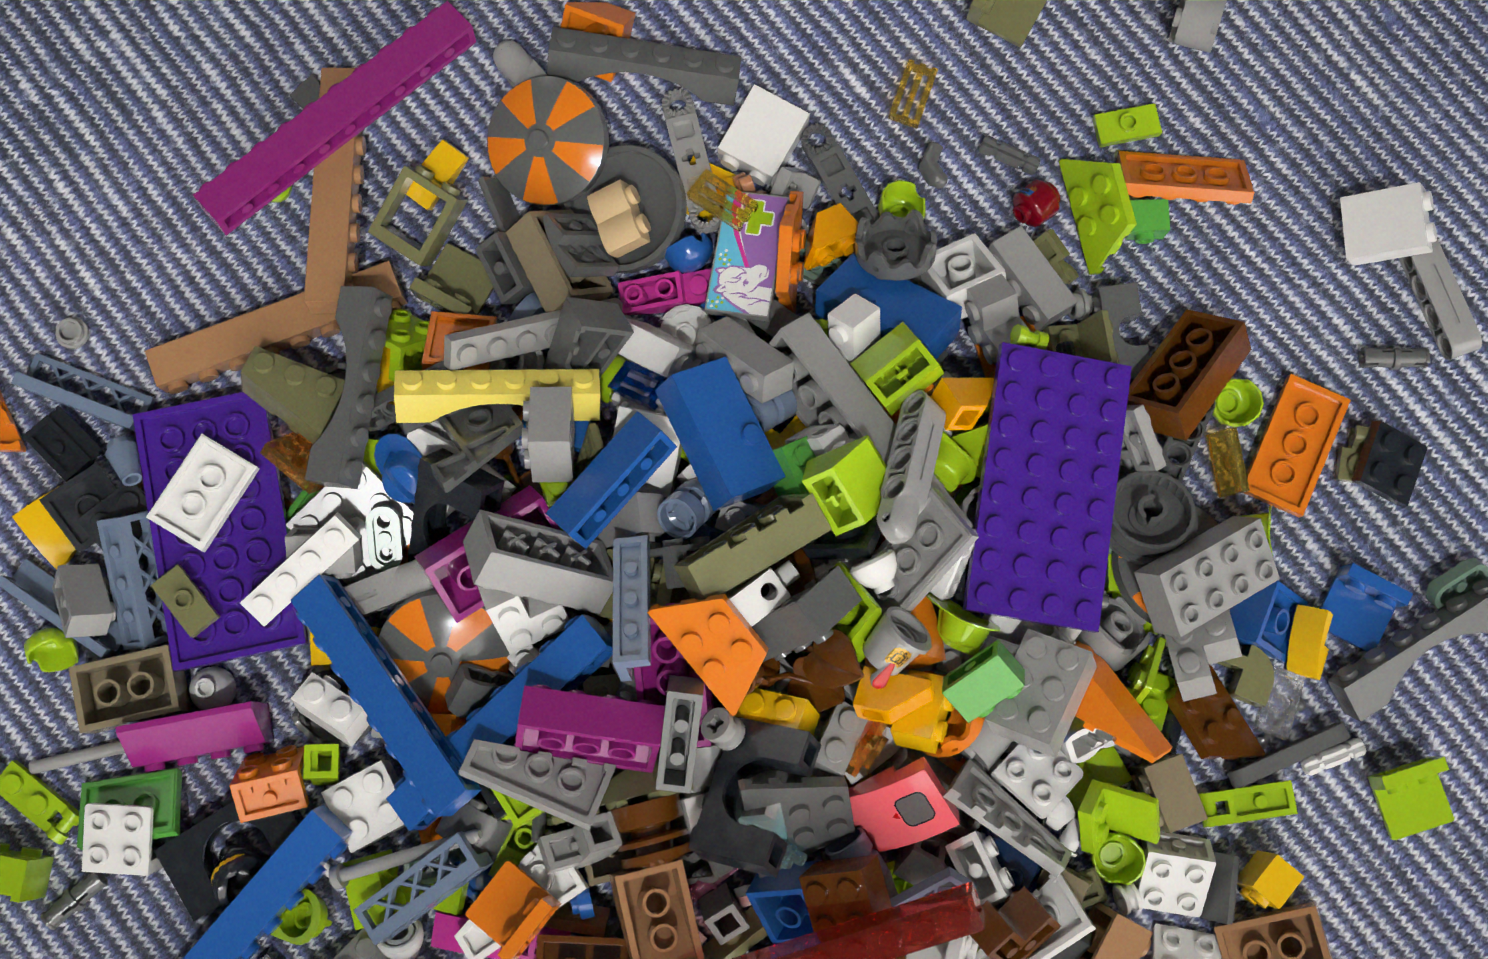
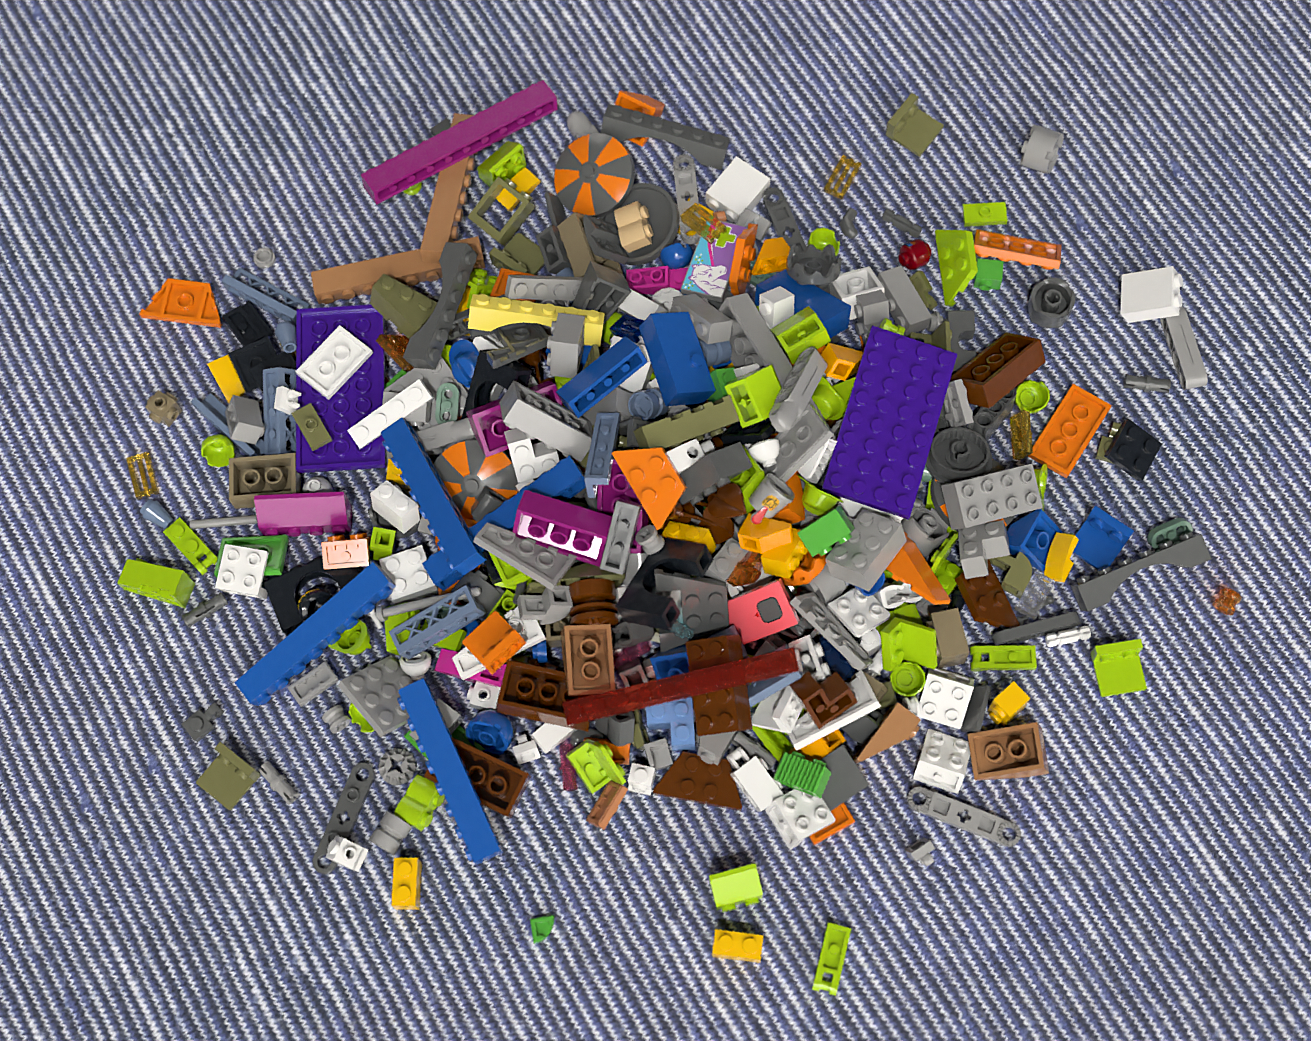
camera: 15 degrees right, 10 degrees down
none -> white tile [274,386,301,415]
none -> lime slope [477,141,527,187]
none -> dark grey brick [1027,277,1075,328]

